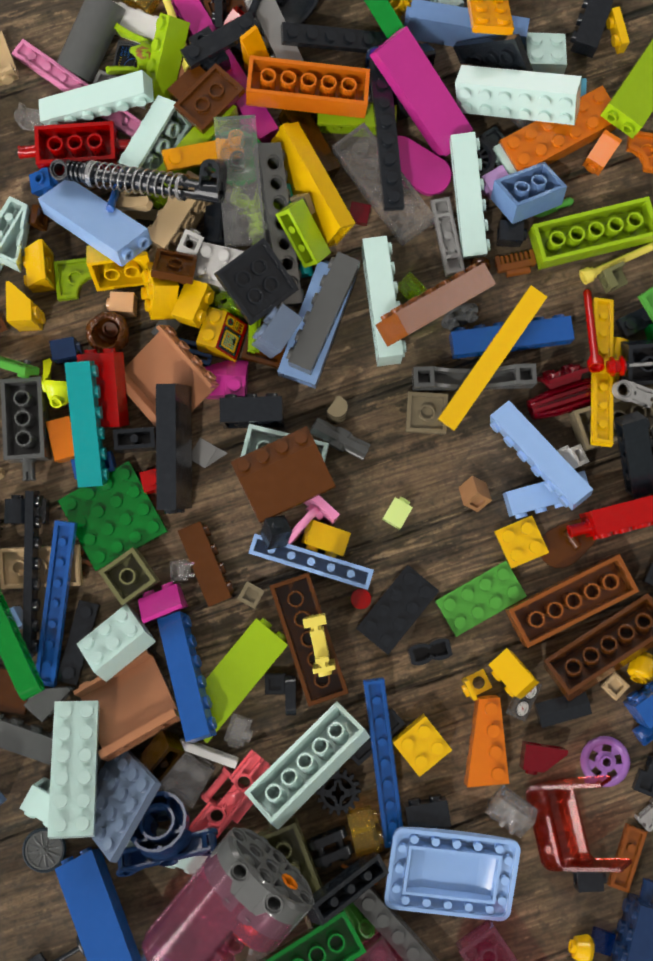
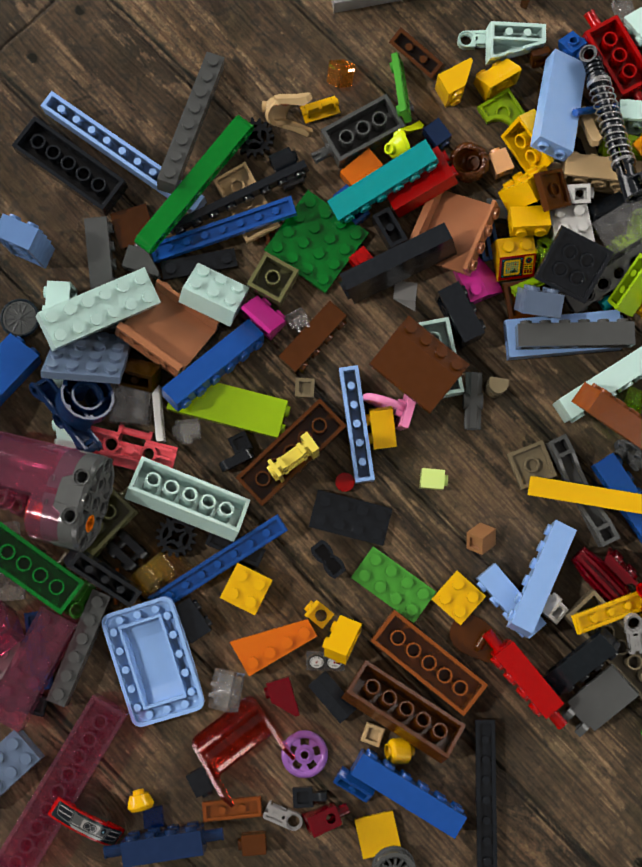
camera: 65 degrees right, 0 degrees up
black brick [260,515,292,550] -> none

